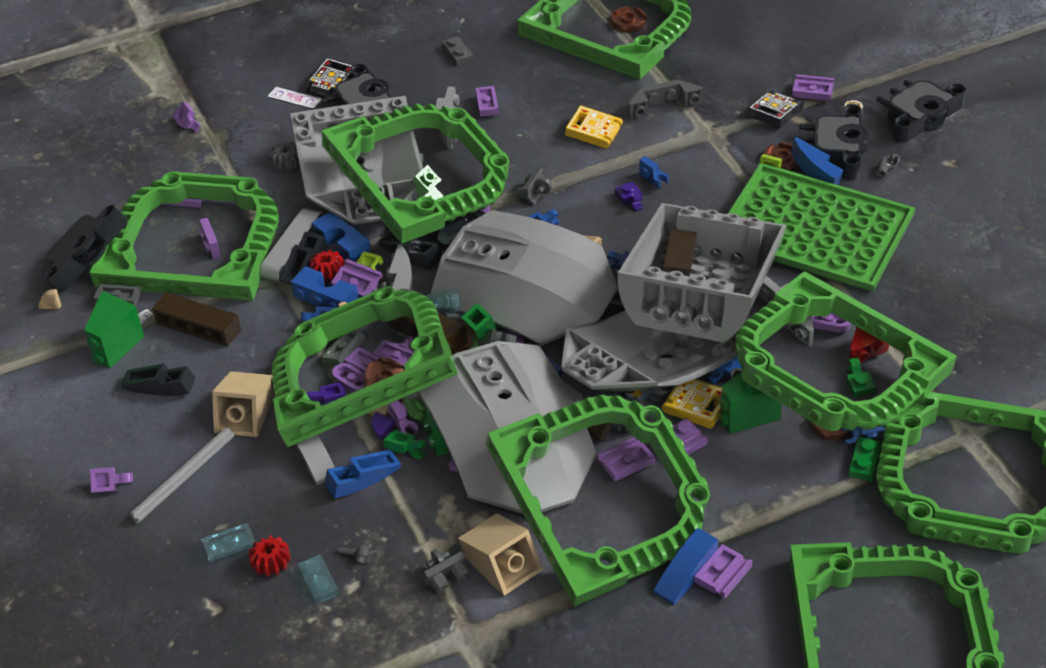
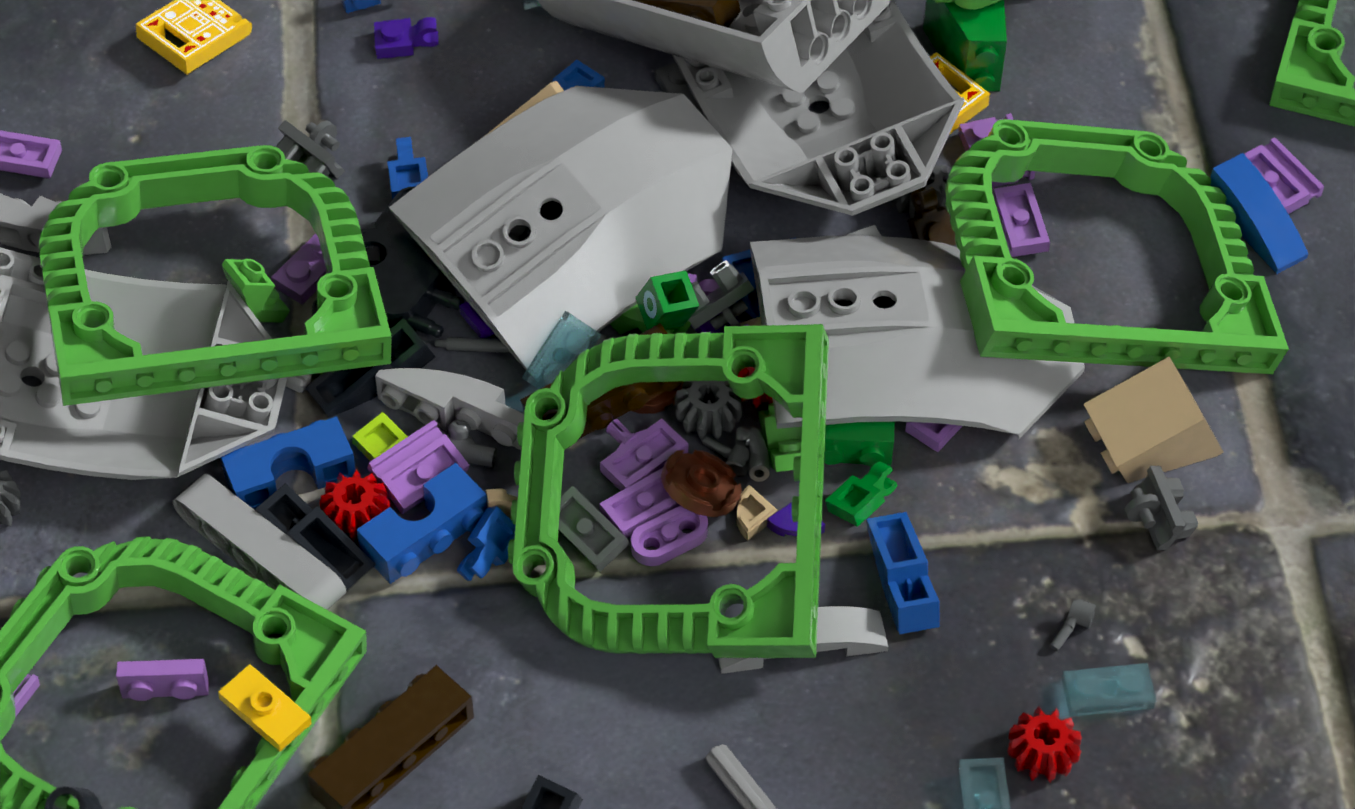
camera: 75 degrees left, 10 degrees up
tan slope [212,371,274,437] -> none
dark purple plate [306,382,346,405] -> none
medium lavender plate [386,400,418,434] -> none
none -> yellow plate [218,664,312,752]

